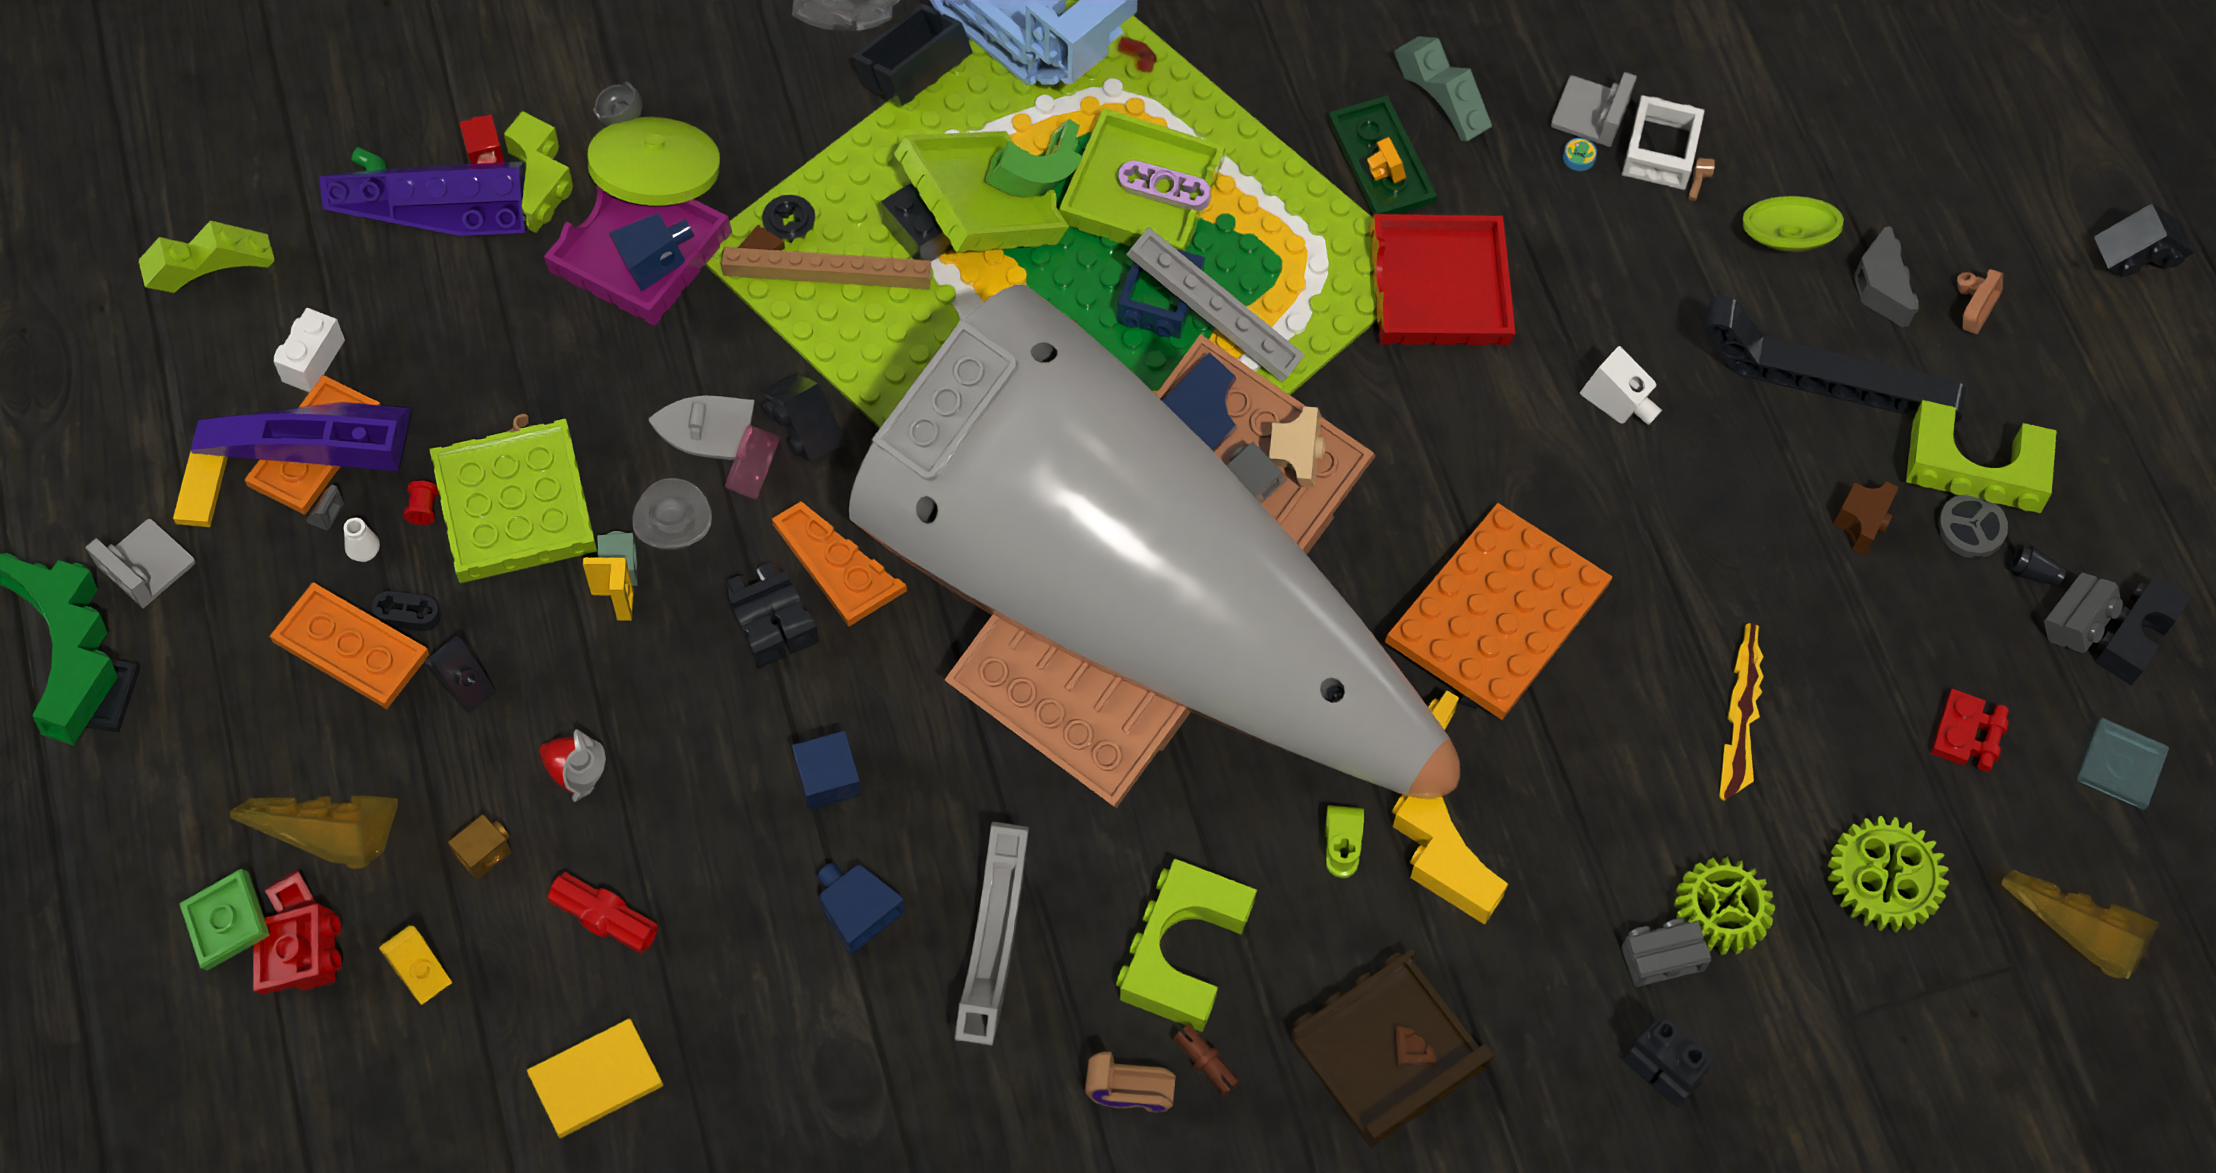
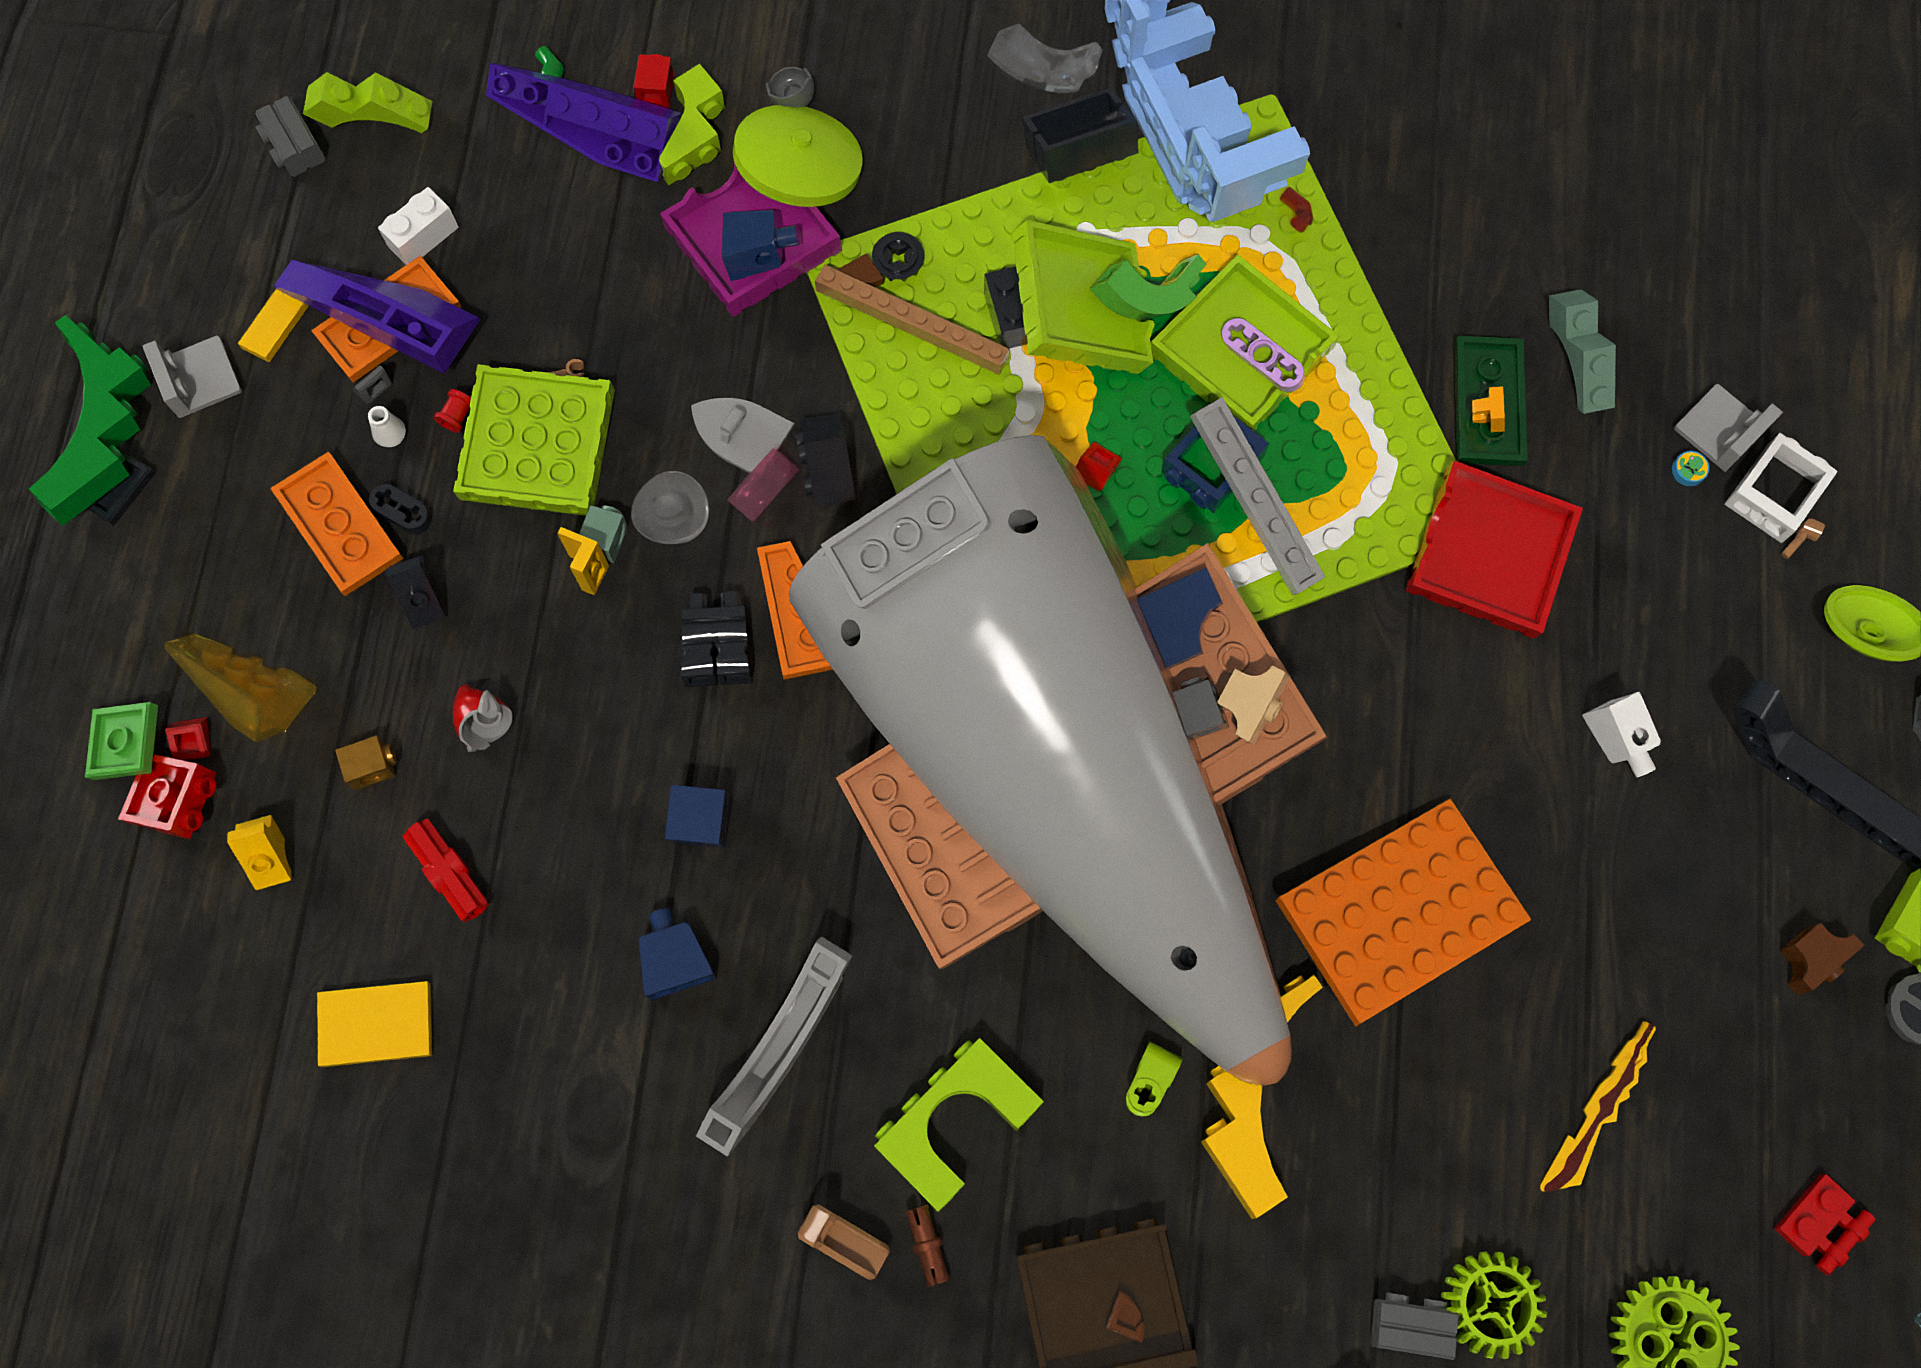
camera: 25 degrees right, 10 degrees up
none -> dark grey brick [255,96,325,177]

